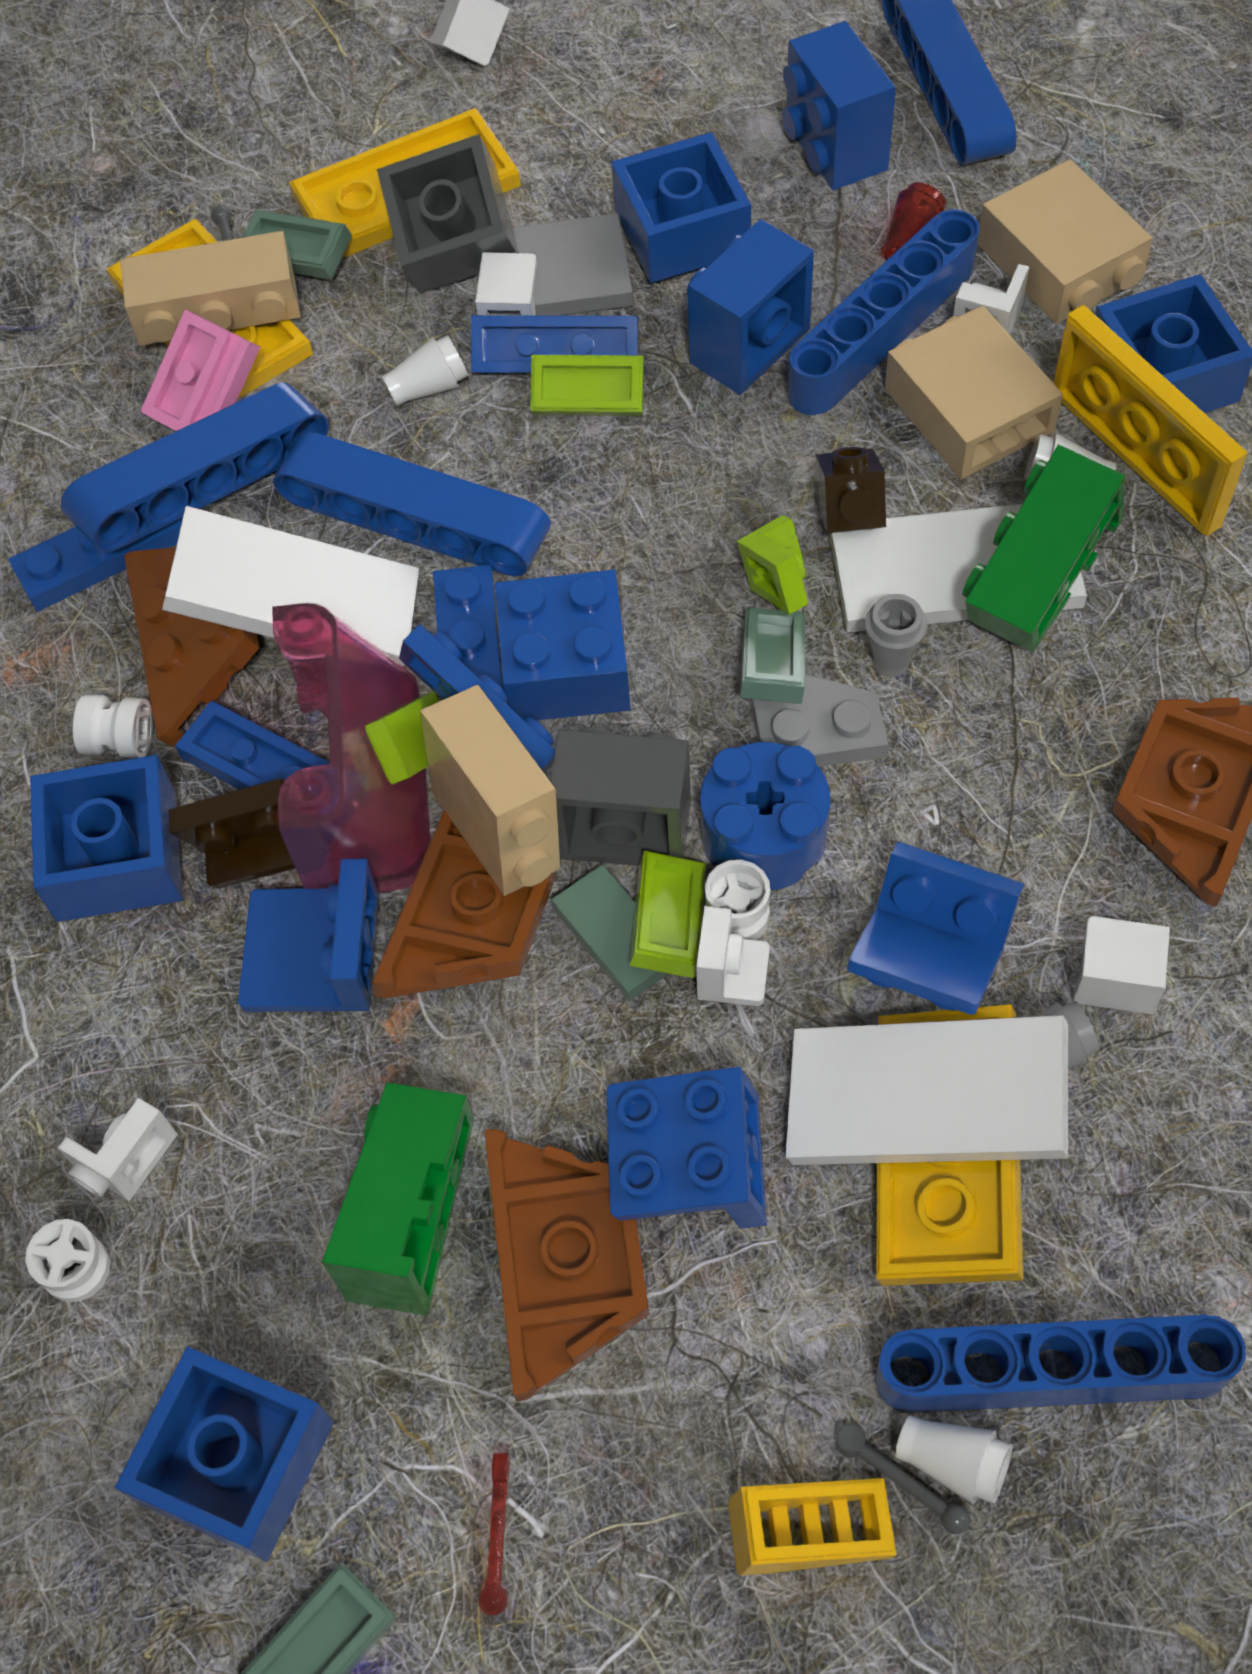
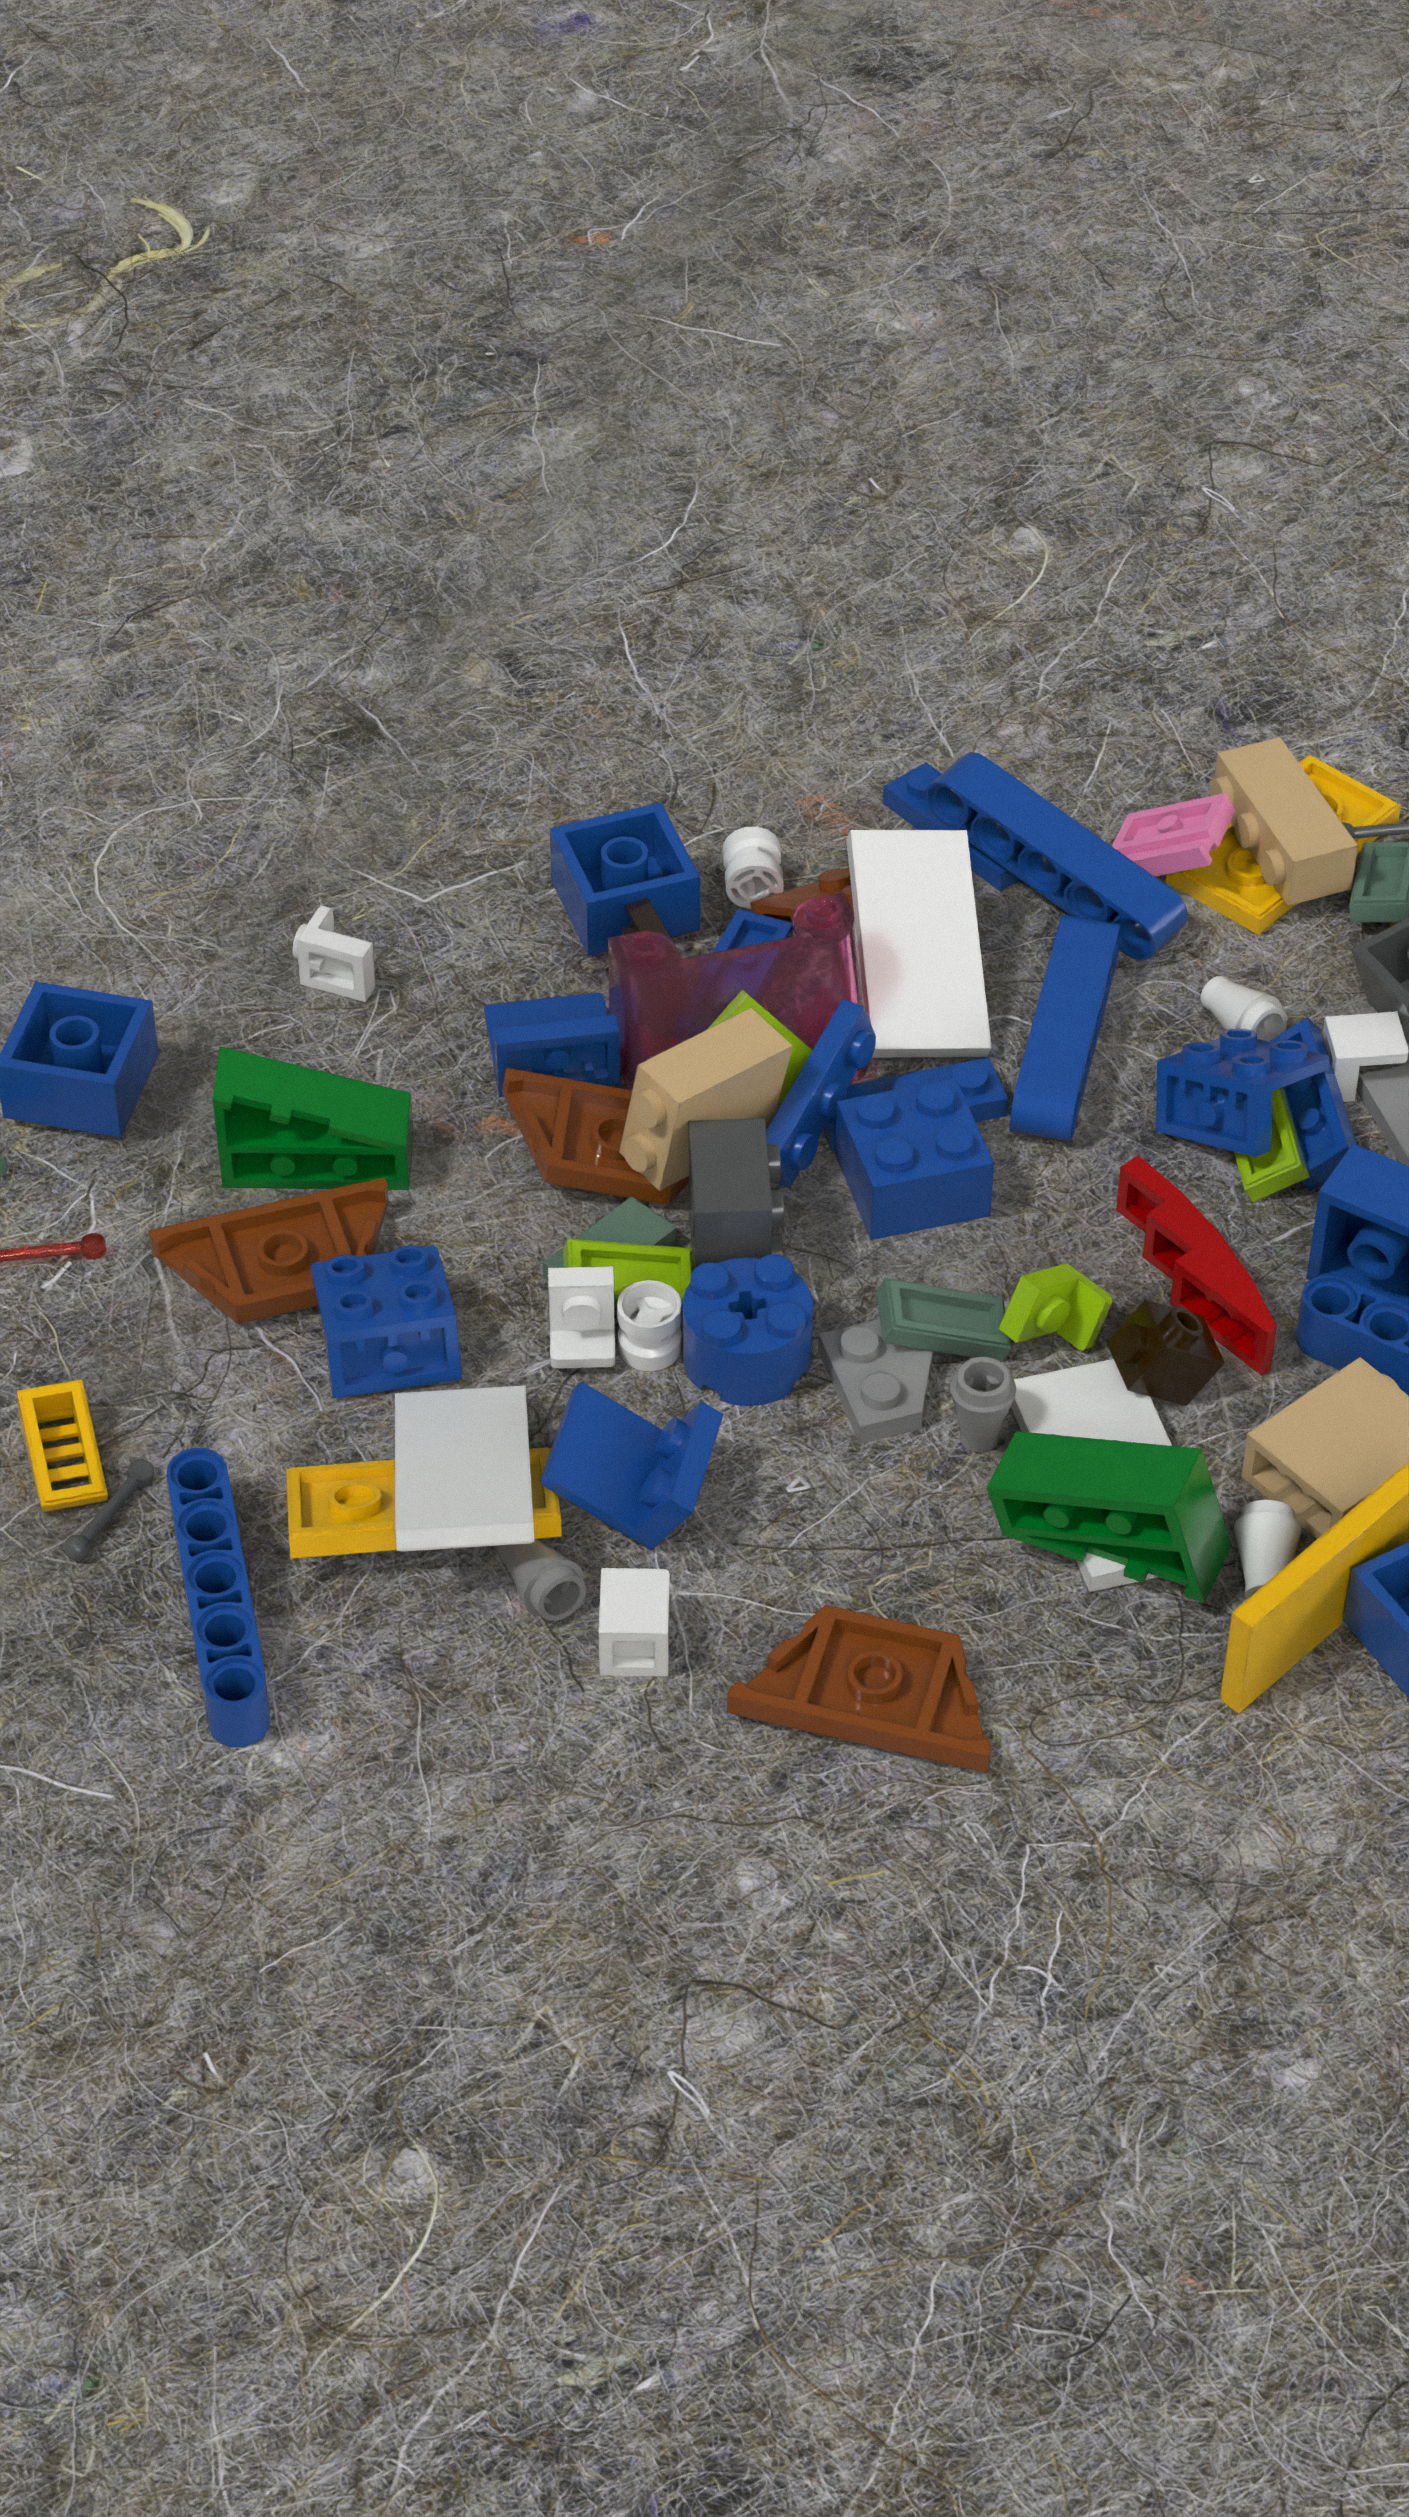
camera: 75 degrees right, 15 degrees down
white wheel [25,1219,110,1303] -> none
white cone [895,1415,1012,1504] -> none
none -> red slope [1116,1155,1277,1376]
none -> blue bracket [1156,1029,1330,1157]

